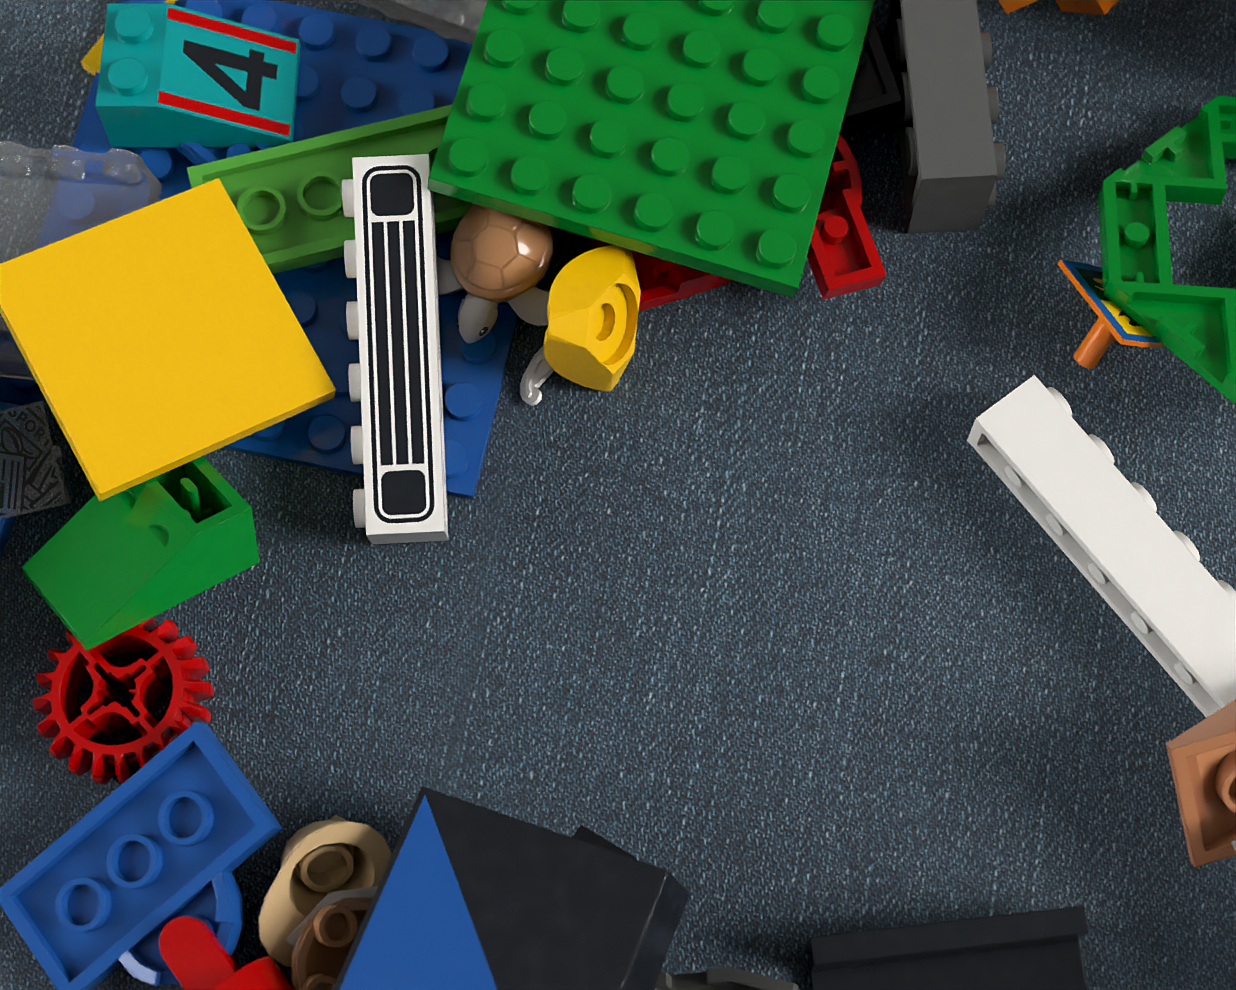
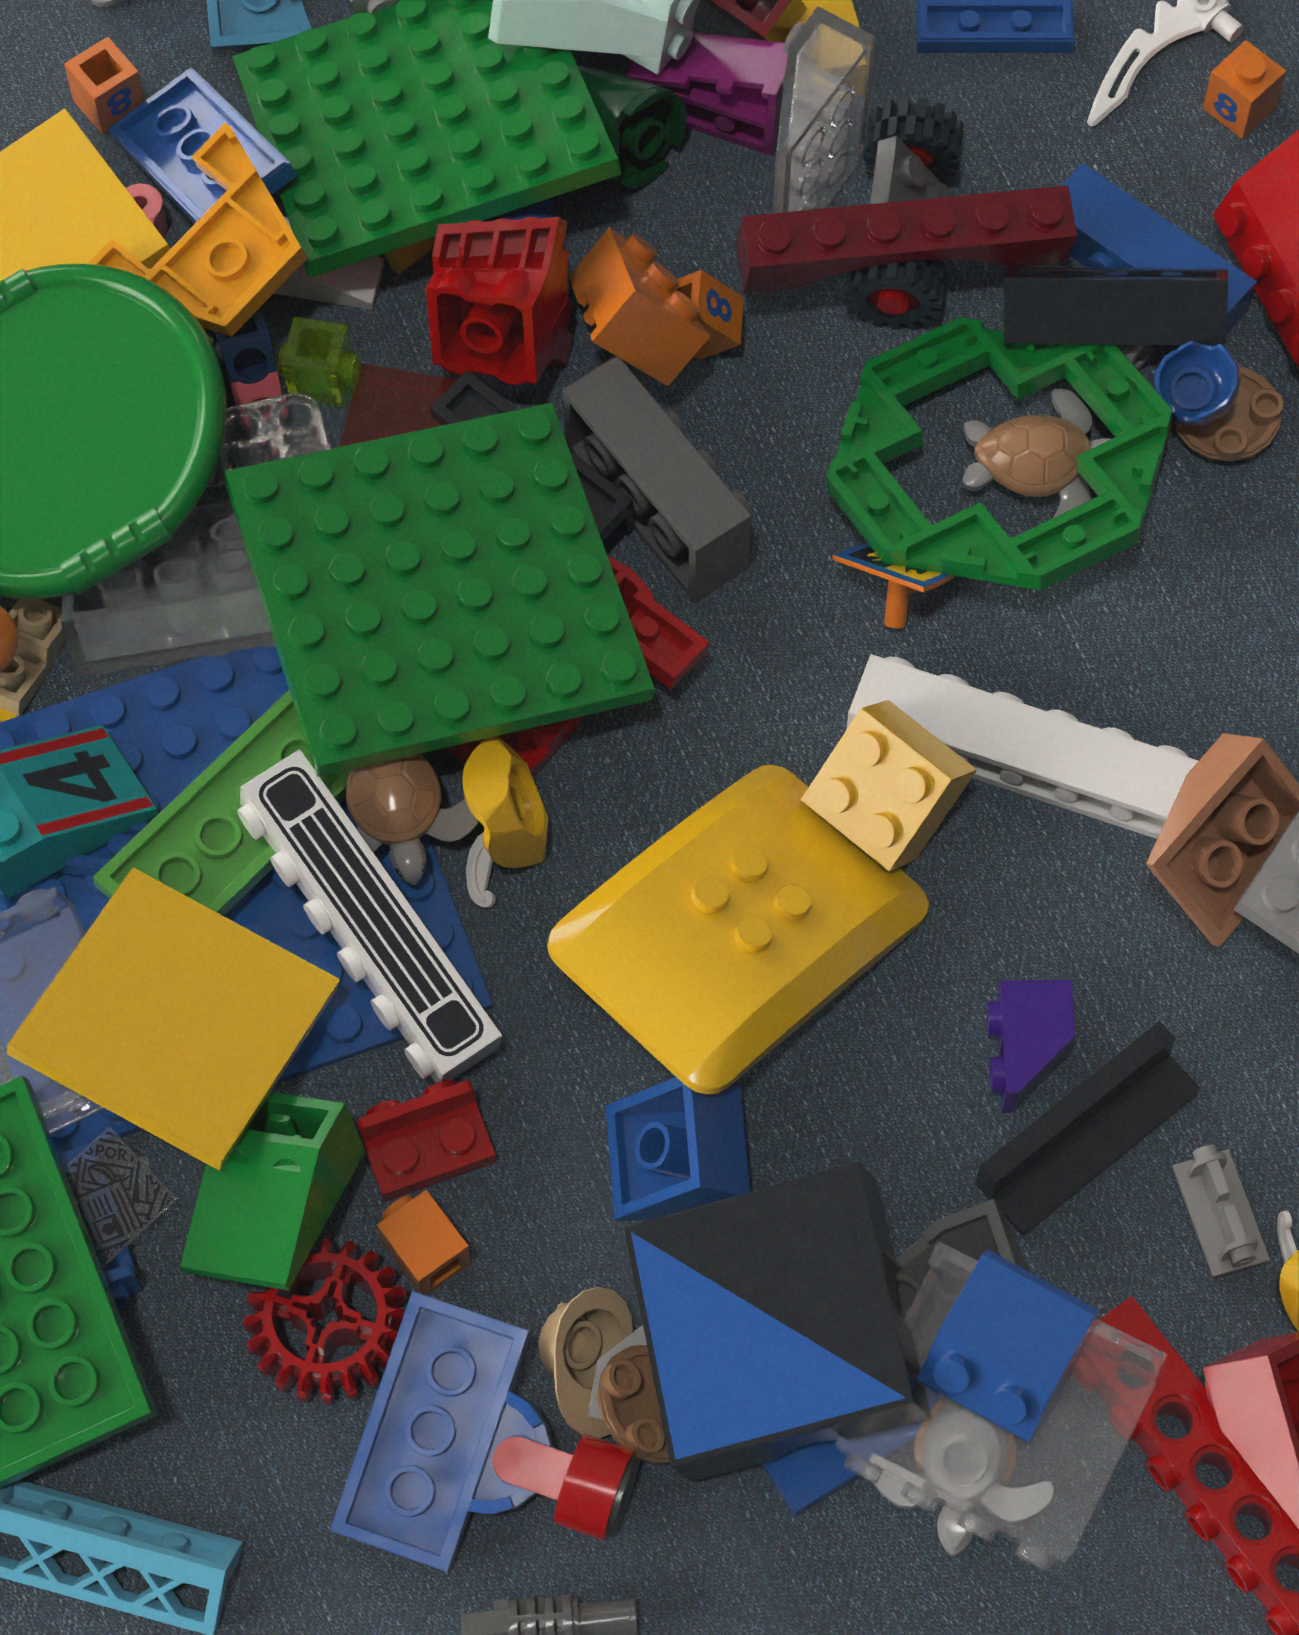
camera: 35 degrees left, 5 degrees down
none -> red bracket [357,1080,497,1202]
none -> orange brick [376,1190,472,1296]
none -> yellow wedge [547,765,929,1095]
none -> blue slope [606,1077,750,1221]
none -> yellow brick [801,700,977,871]
none -> dark purple slope [986,980,1076,1113]

